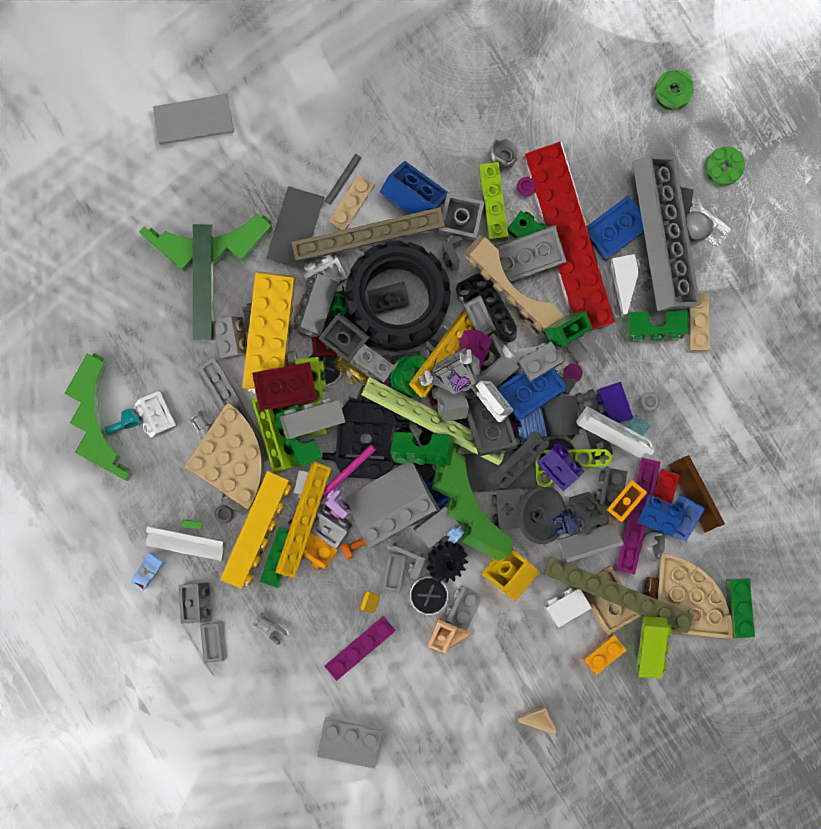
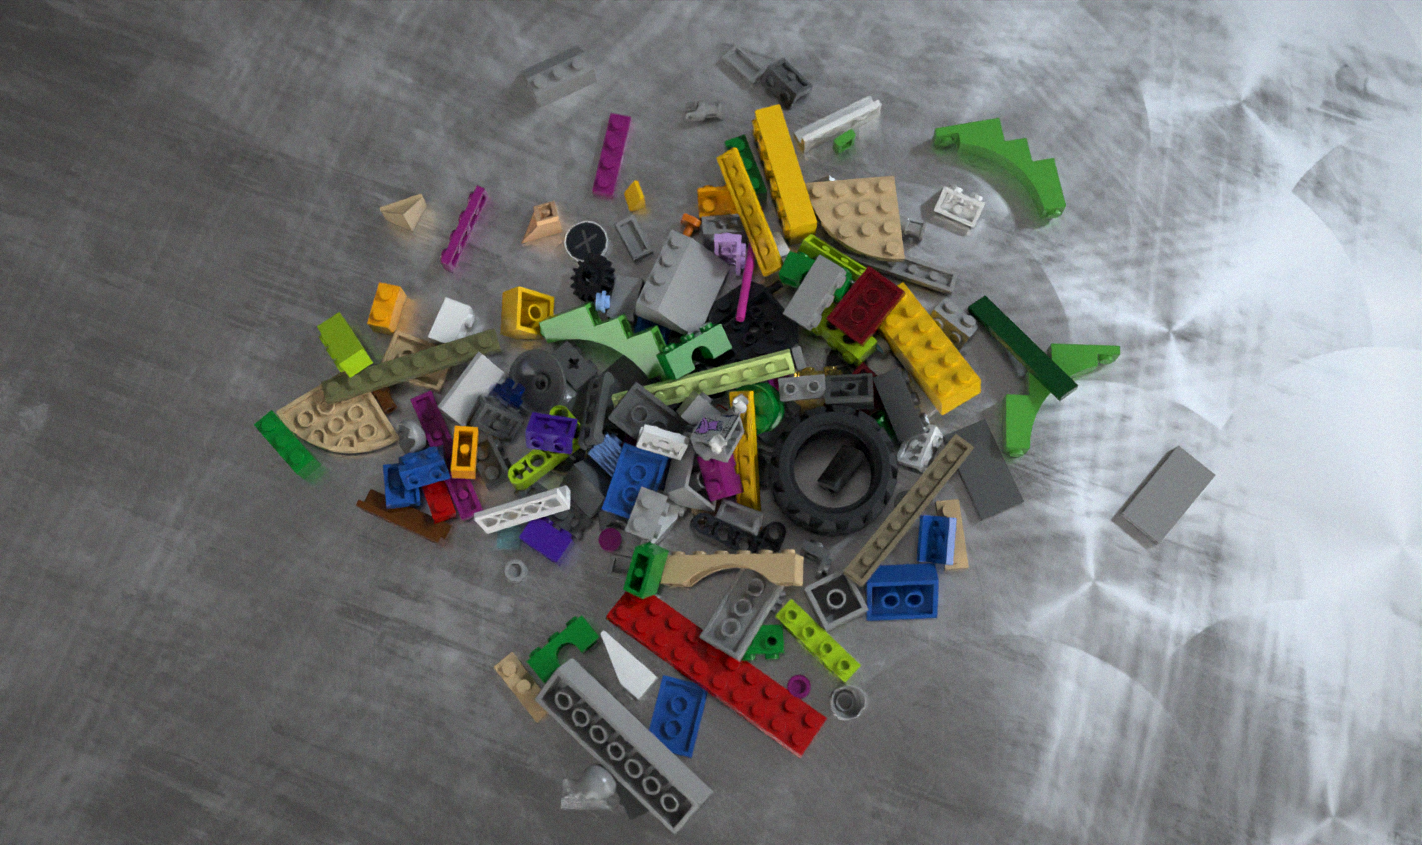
camera: 145 degrees right, 10 degrees down
teal bar [104,409,141,436] -> none
light blue leg [130,552,165,591] -> none
flat silver plate [215,505,234,524] -> none
flat silver bar [325,154,361,205] -> none
light grey bracket [388,542,425,580] -> none
light grey bracket [444,585,483,630] -> none
none -> magenta plate [440,186,488,273]
none -> blue bracket [916,515,957,565]

